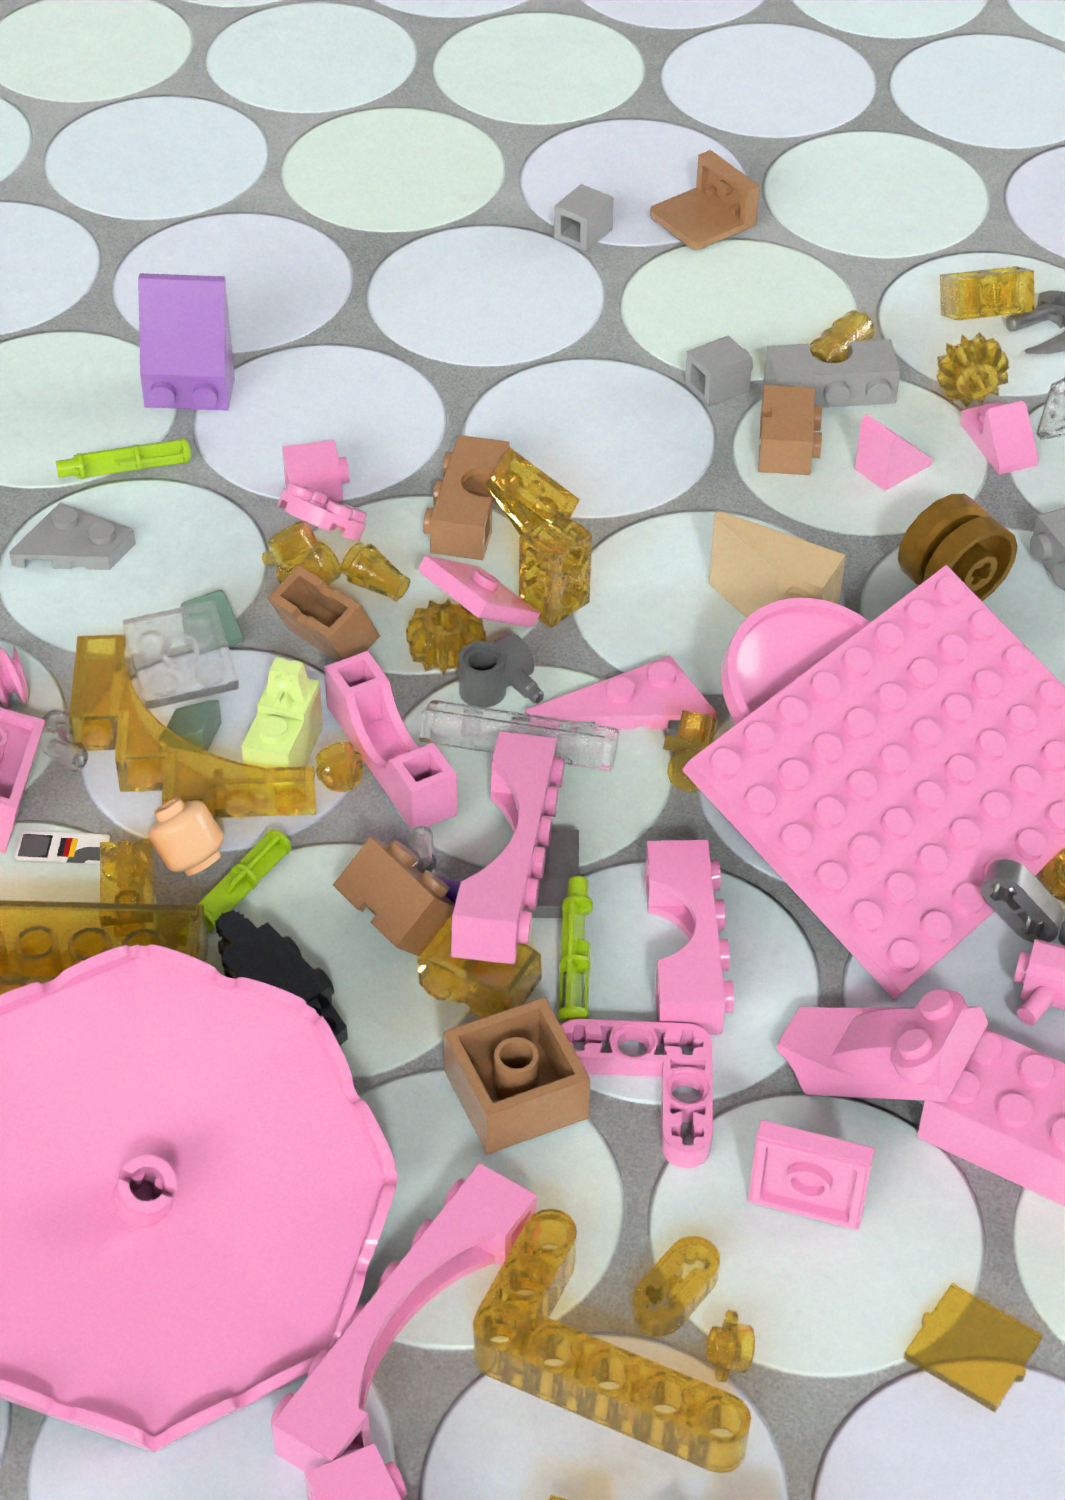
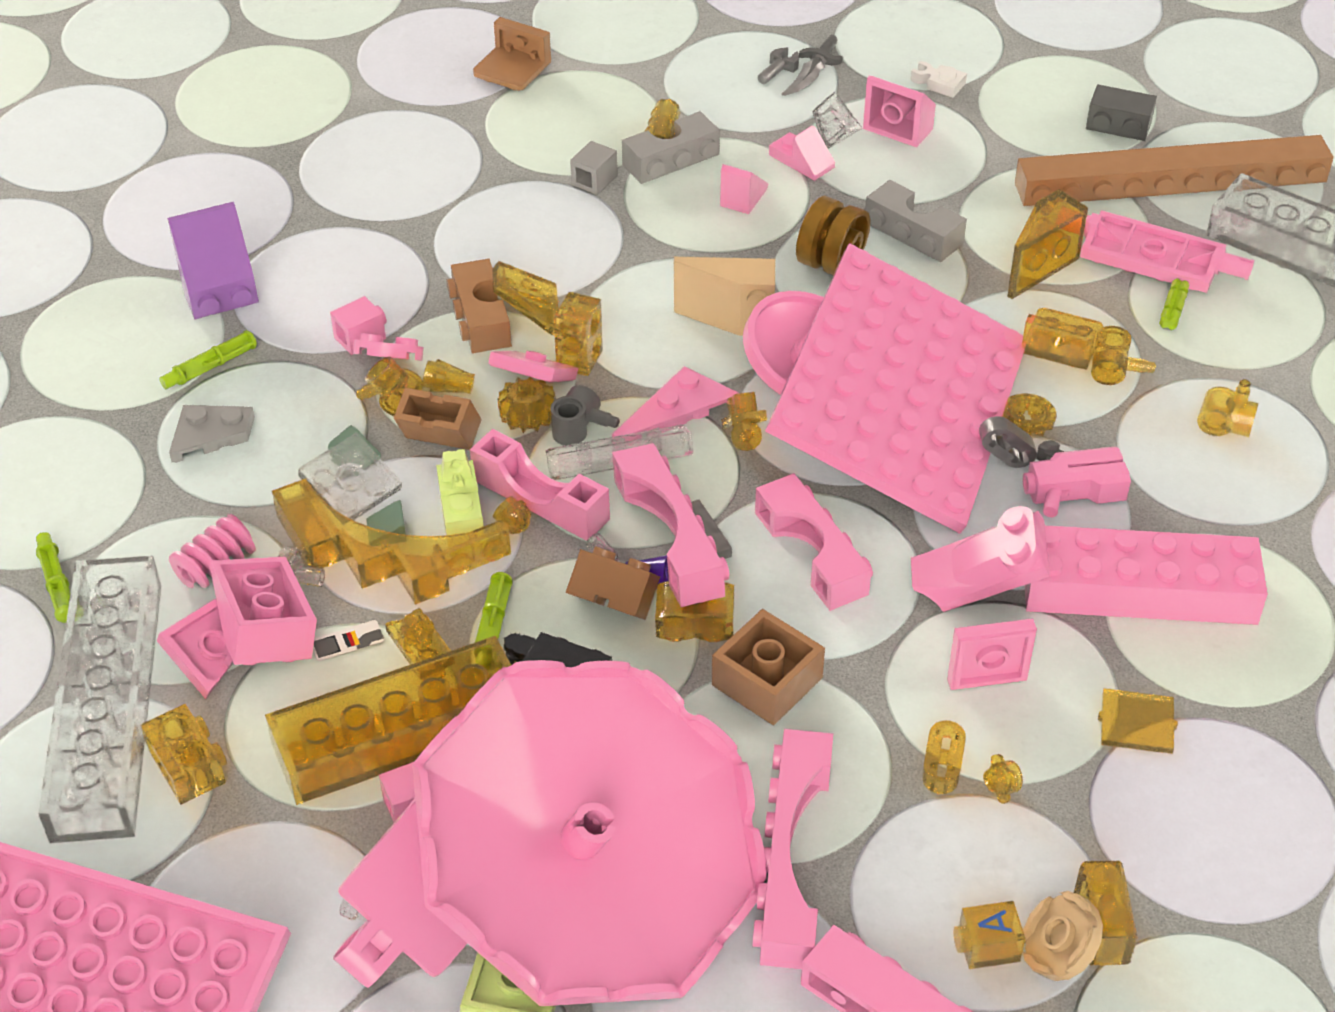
camera: 25 degrees left, 0 degrees up
light nougat head [148,797,224,876] -> none
clear yellow beam [473,1209,751,1473] -> none
light grey brick [554,184,614,252] -> none
lime piece [557,876,593,1023] -> none
bright pink beam [561,1019,713,1168] -> none
medium nougat brick [758,385,822,475] -> none
clear yellow gear [936,333,1009,407] -> none
clear yellow brick [939,266,1035,320] -> none

